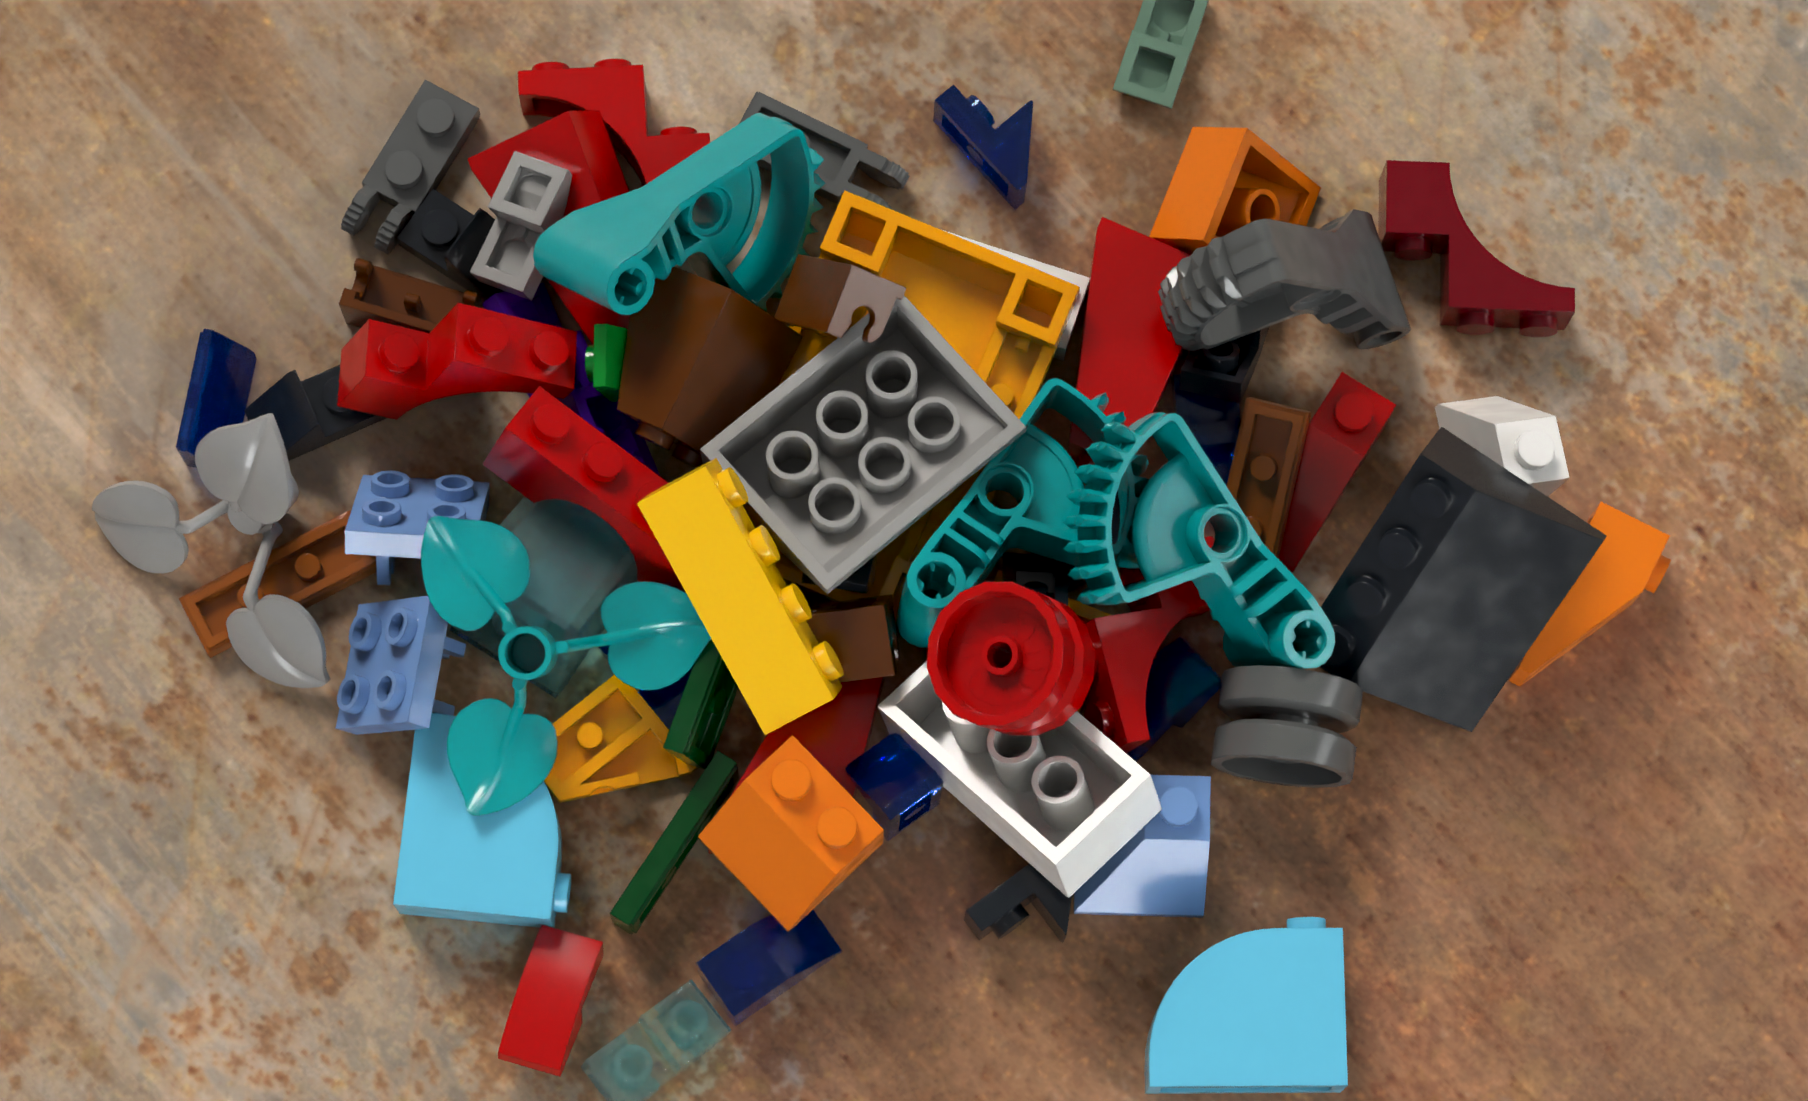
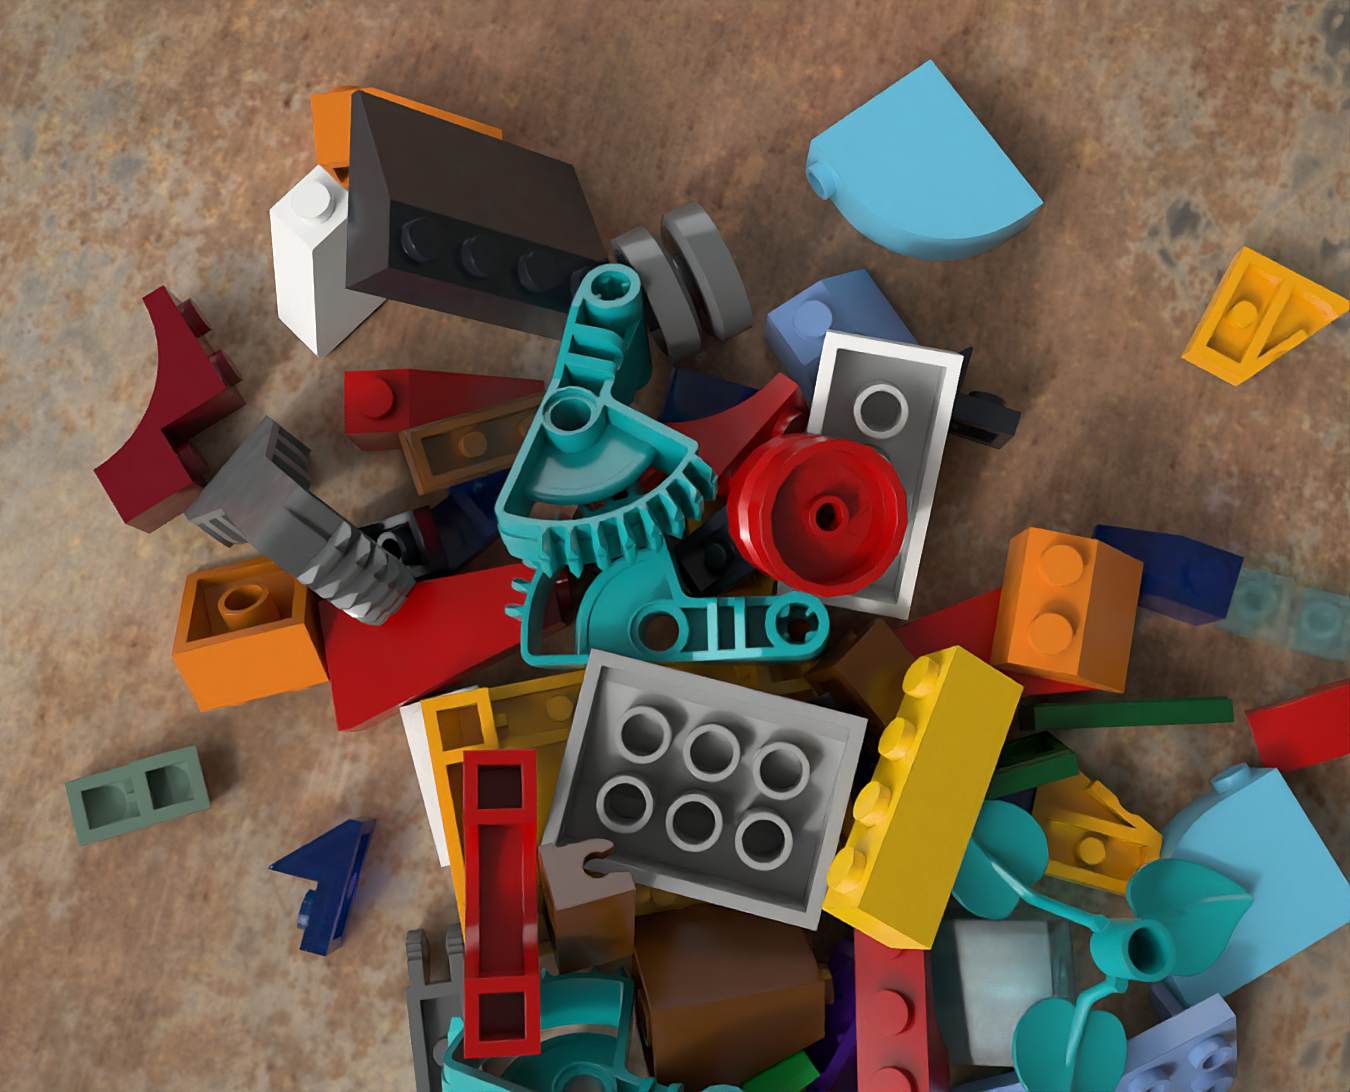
camera: 120 degrees left, 5 degrees up
clear blue slope [845,733,943,841] -> none
none -> red arch [463,749,541,1059]

